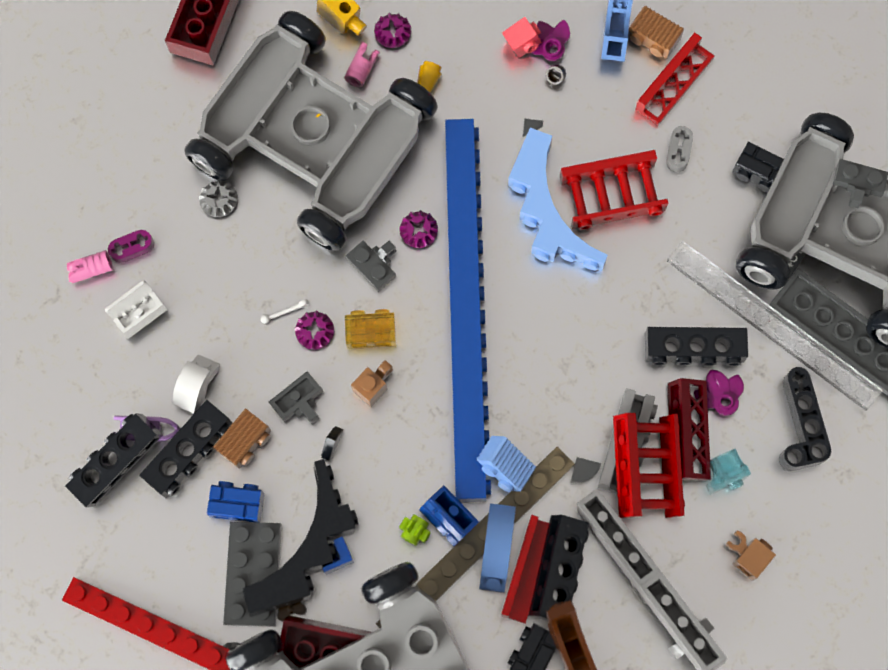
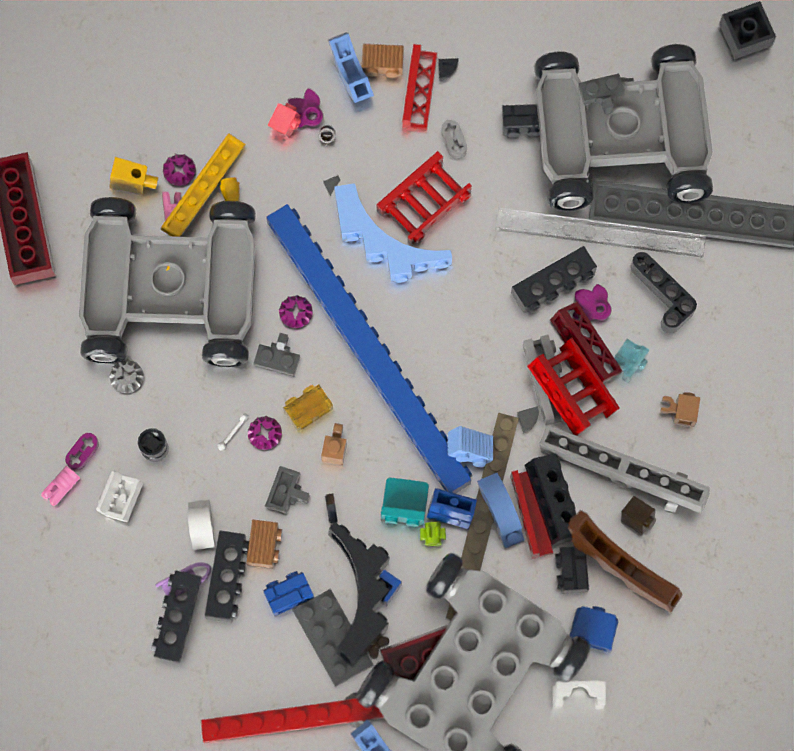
camera: 35 degrees left, 0 degrees up
none -> black wheel [138,428,169,462]
none -> yellow tile [160,133,246,237]
none -> teal bracket [381,477,429,527]
none -> black tile [438,58,459,81]
none -> dark brown brick [621,496,656,535]

